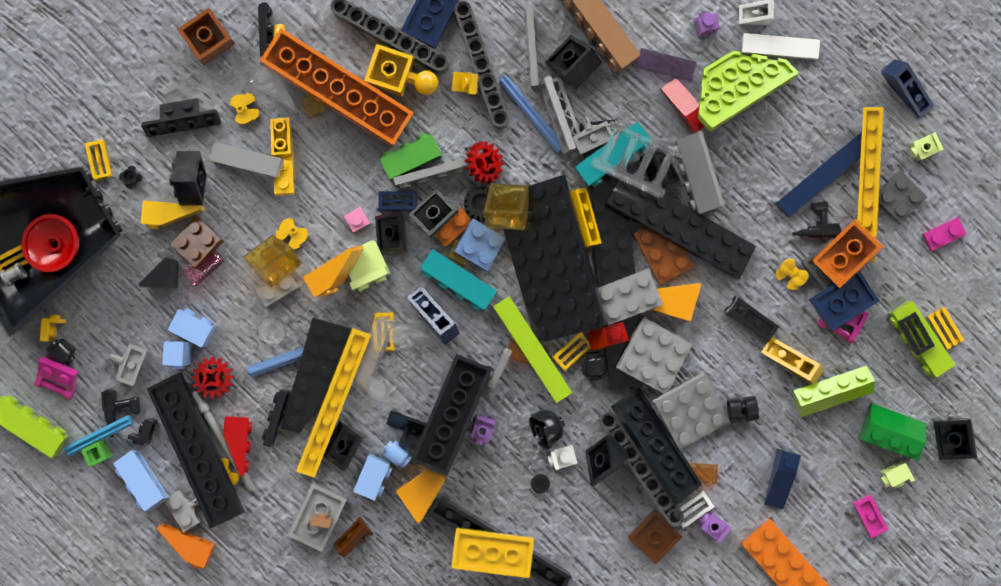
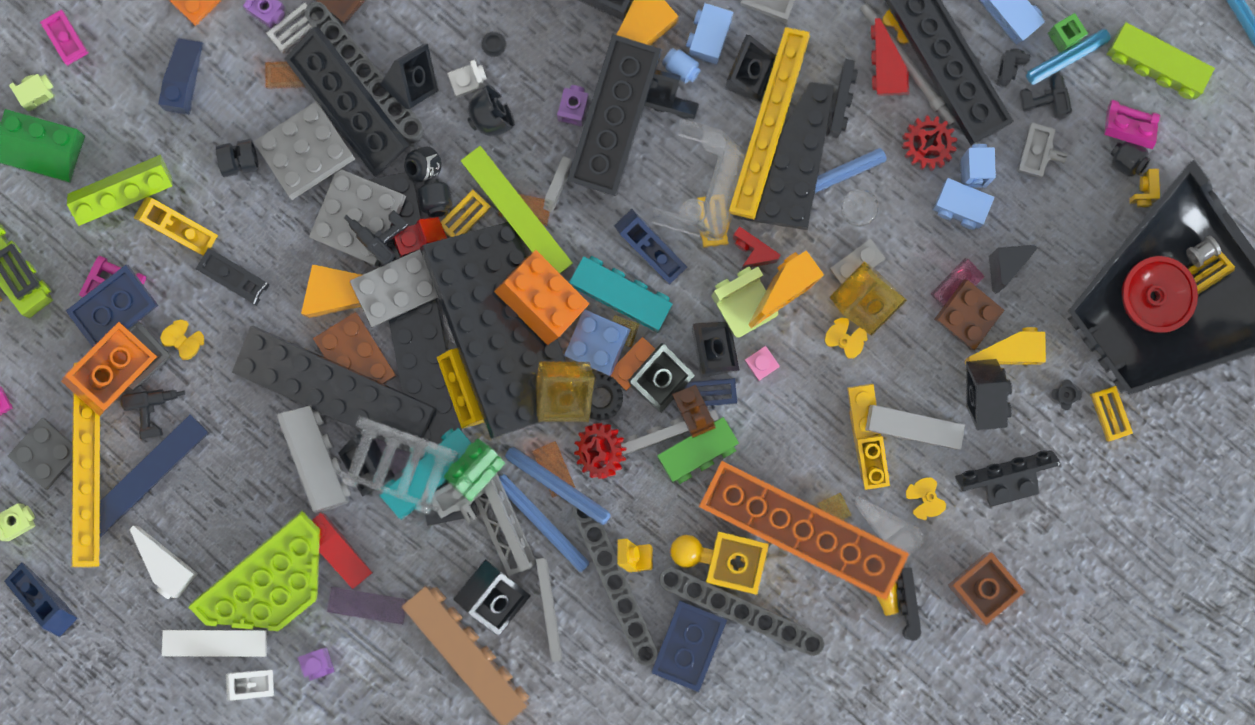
camera: 170 degrees right, 5 degrees down
none -> white slope [130,526,198,599]
none -> black piece [344,210,409,265]
none -> black head [404,147,442,182]
none -> brick [443,438,505,502]
none -> orange brick [494,250,590,345]
none -> medium blue axle [505,447,611,525]
none -> clear orange tile [532,441,576,498]
none -> reddish brown plate [672,385,716,438]
none -> red slope [732,226,781,269]

